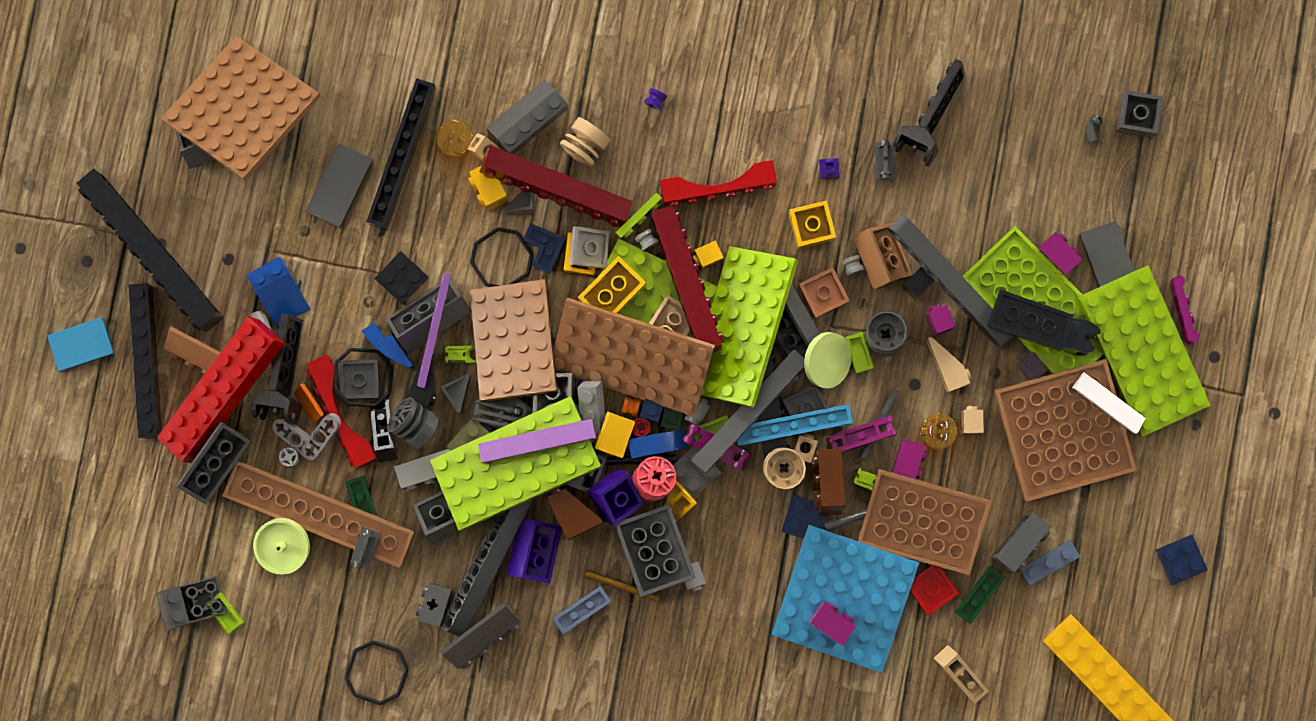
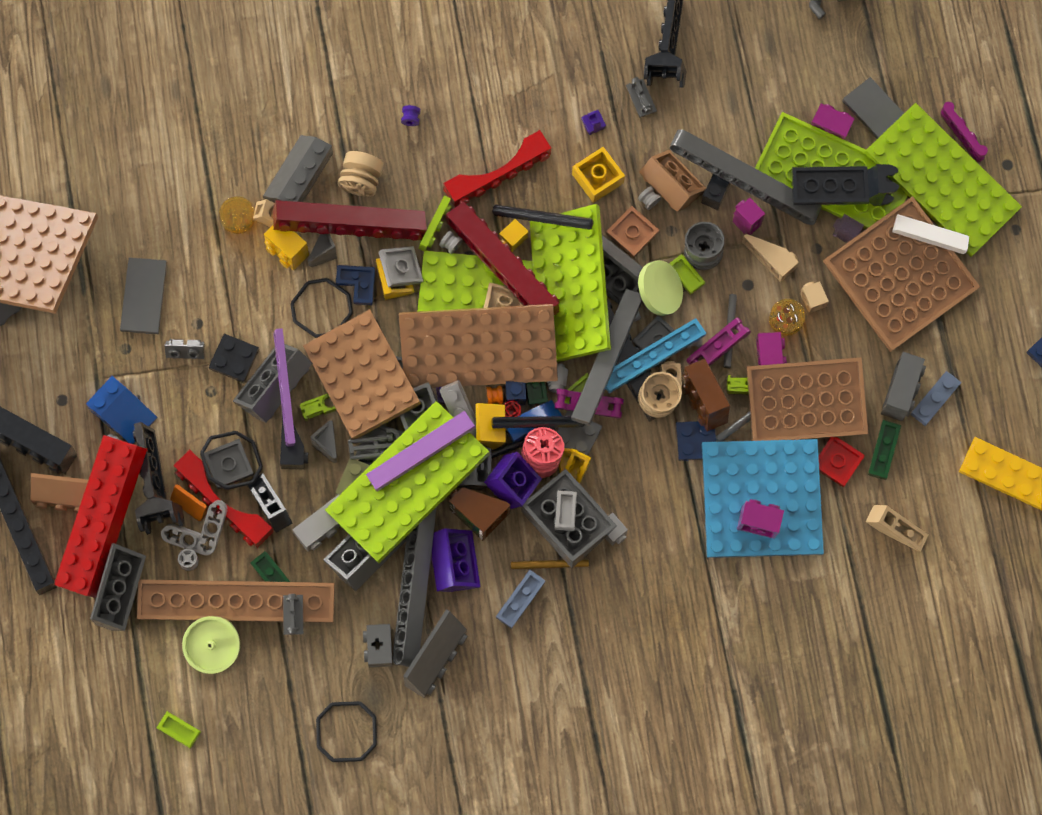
camera: 25 degrees left, 10 degrees down
dark grey slope [156,576,227,631] -> none
blue slope [362,322,414,369] -> none
black brick [366,78,436,231] -> none
dark grey wheel [387,397,439,449] -> none
yellow brick [578,256,646,314] -> none
none -> dark grey hinge [164,339,205,359]
none -> black axle [491,416,585,428]
none -> black axle [492,205,594,230]
none -> light grey tile [555,490,577,531]

